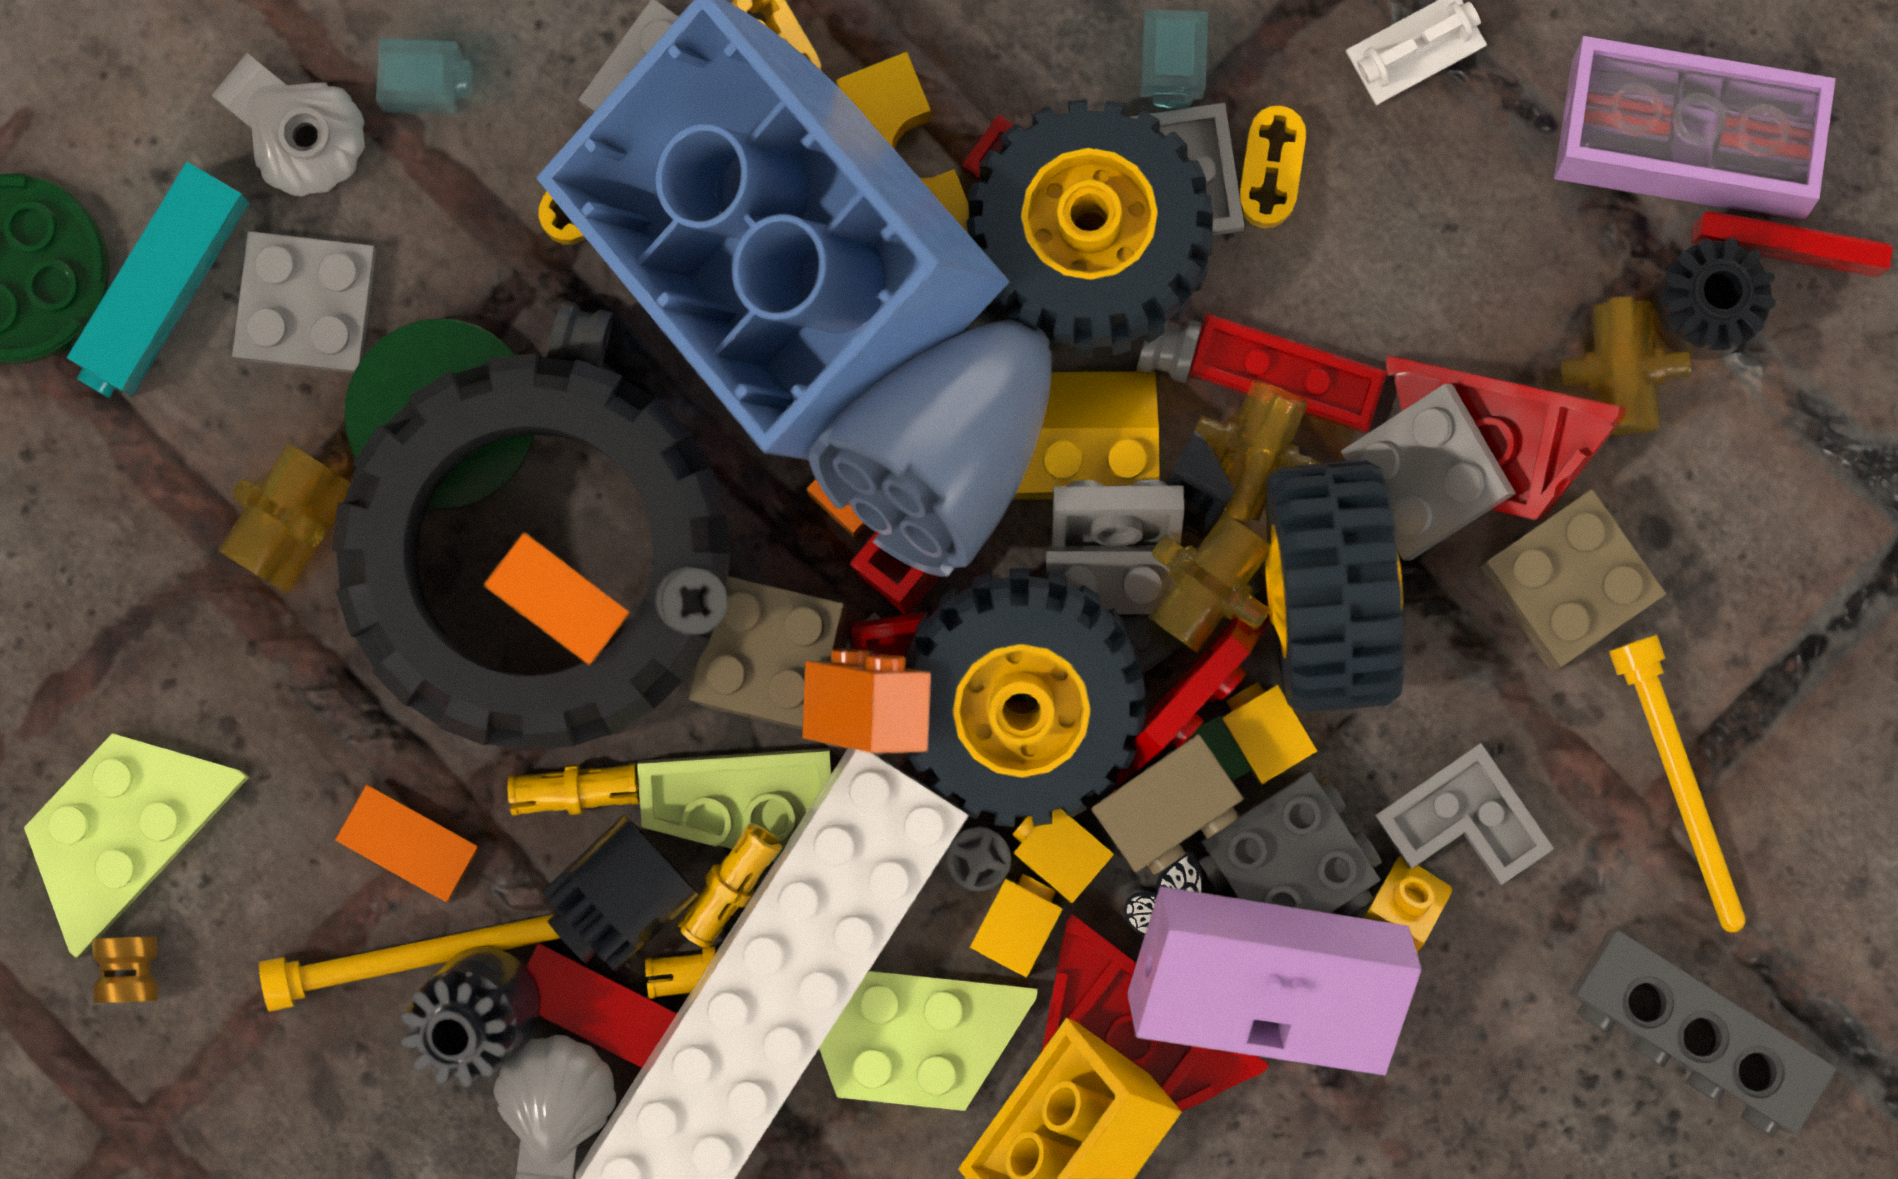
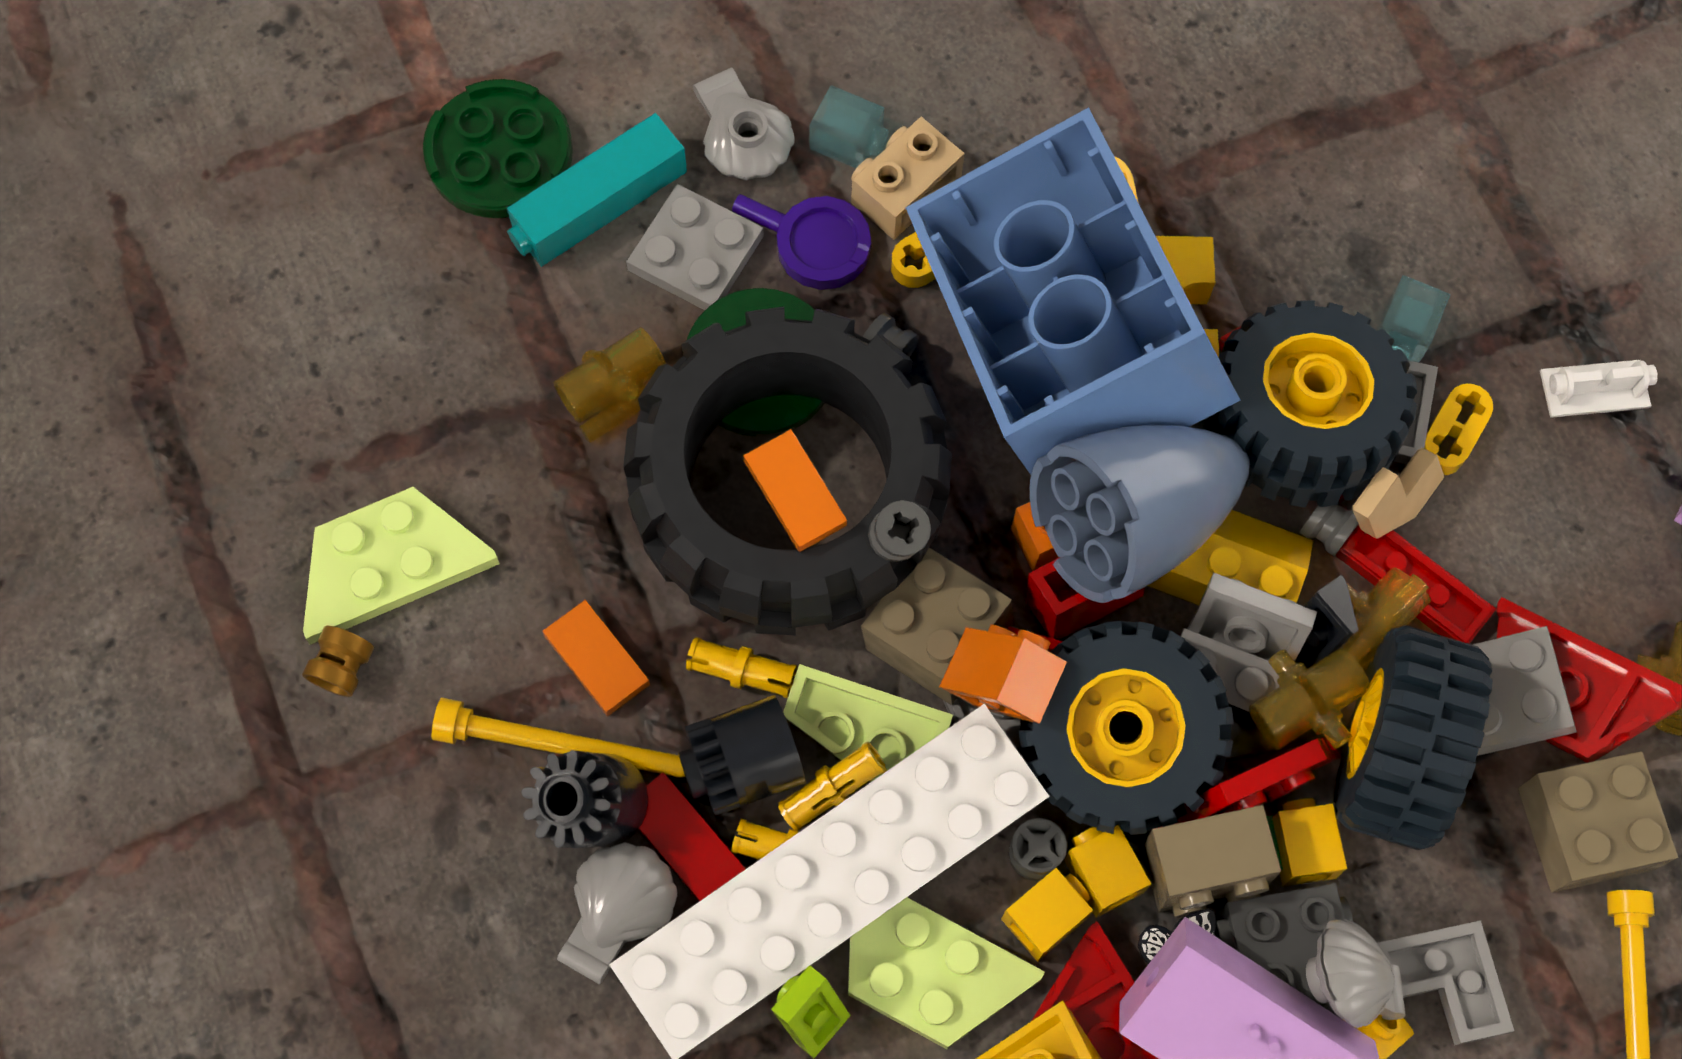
camera: 20 degrees right, 15 degrees down
none -> dark purple piece [732,194,871,290]
none -> lime plate [771,965,851,1059]
none -> tan brick [851,117,965,240]
none -> light grey animal [1306,919,1406,1028]
none -> tan tile [1352,447,1444,539]

